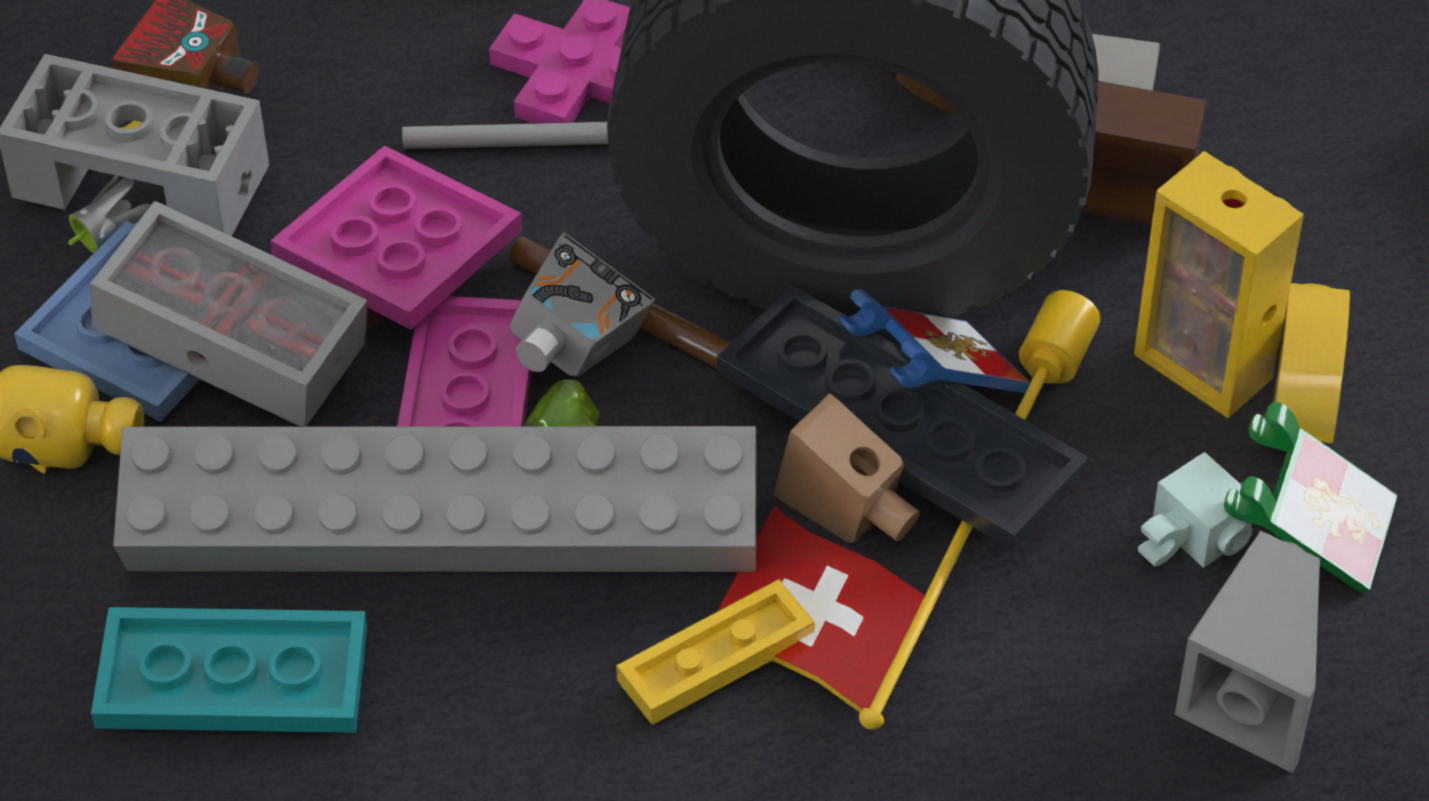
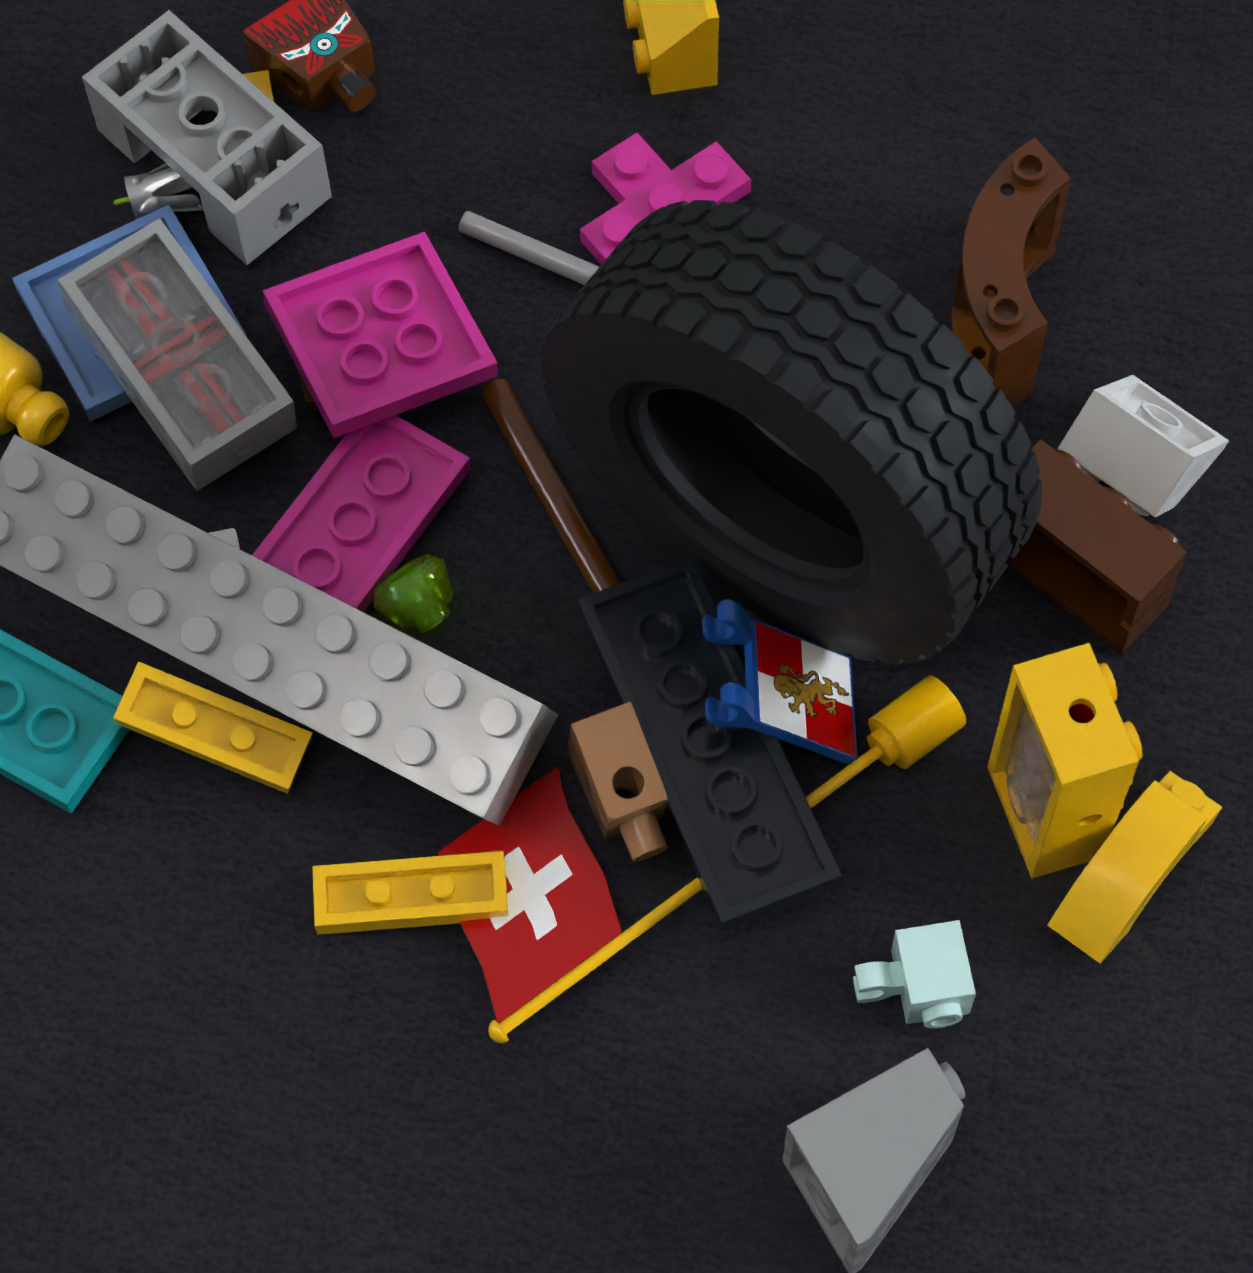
camera: 30 degrees right, 15 degrees up
light grey torso [509,232,655,376] -> none
flag [1224,402,1398,594] -> none
none -> yellow plate [113,661,313,794]

